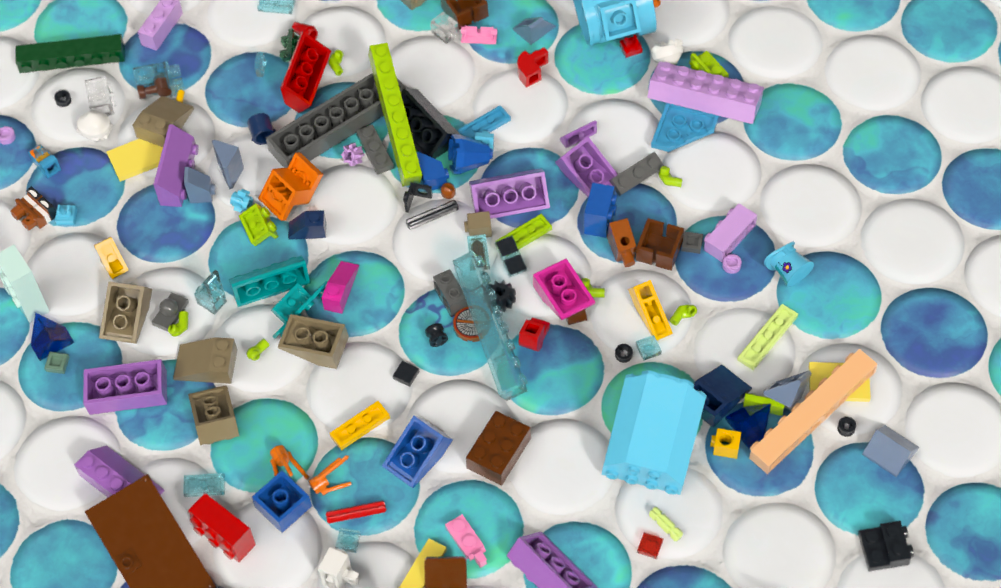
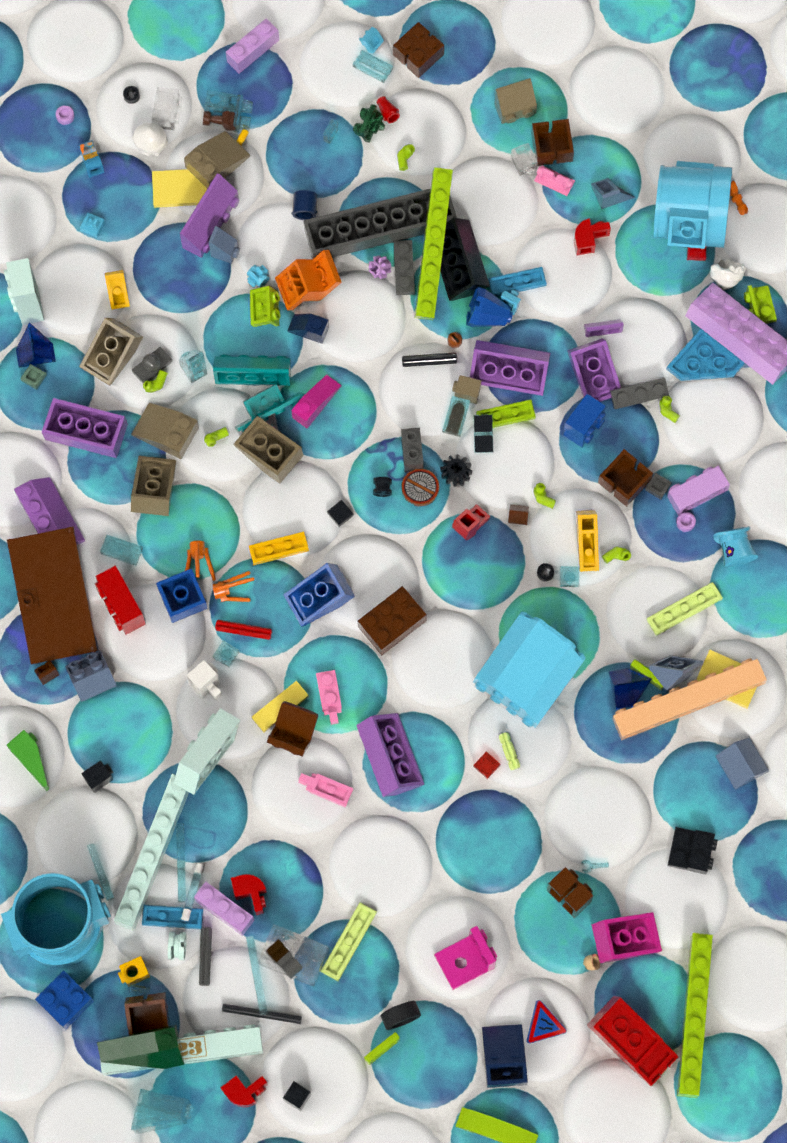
camera: 20 degrees right, 15 degrees up
dark orange hips [10,186,56,231] -> none
dark green brick [15,34,125,73] -> none
sand blue slope [212,140,244,189] -> none
red slope [280,31,331,113] -> none
black bracket [403,182,432,213] -> none
blue slope [416,152,449,192] -> none
clear light blue brick [452,251,528,401] -> none
dark pink slope [533,258,595,320] -> none
dark orange torso [607,218,636,267] -> none
dark blue slope [693,365,752,428] -> none
yellow brick [710,428,741,459] -> none
black bush [837,417,856,437] -> none

